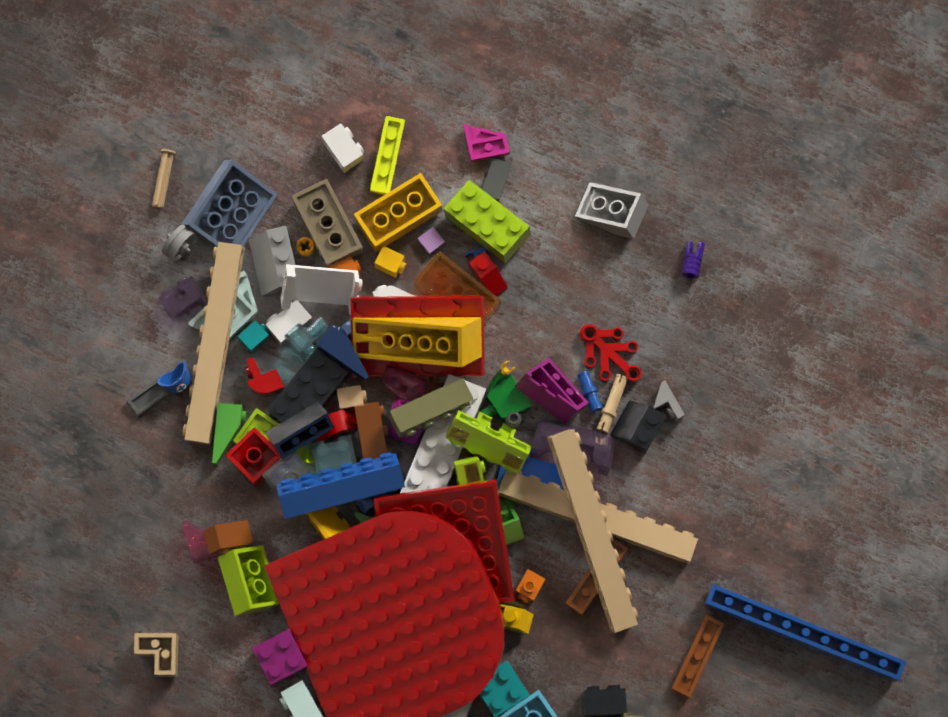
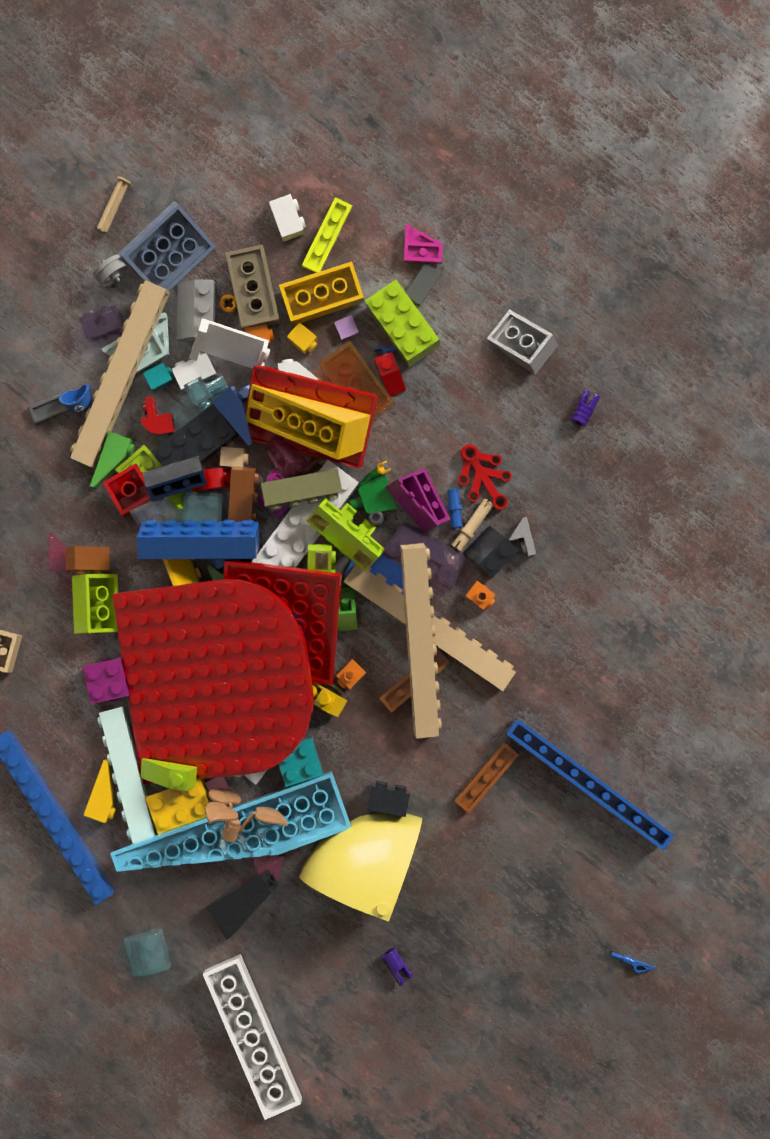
camera: 20 degrees right, 10 degrees up
none -> orange brick [465,581,496,610]

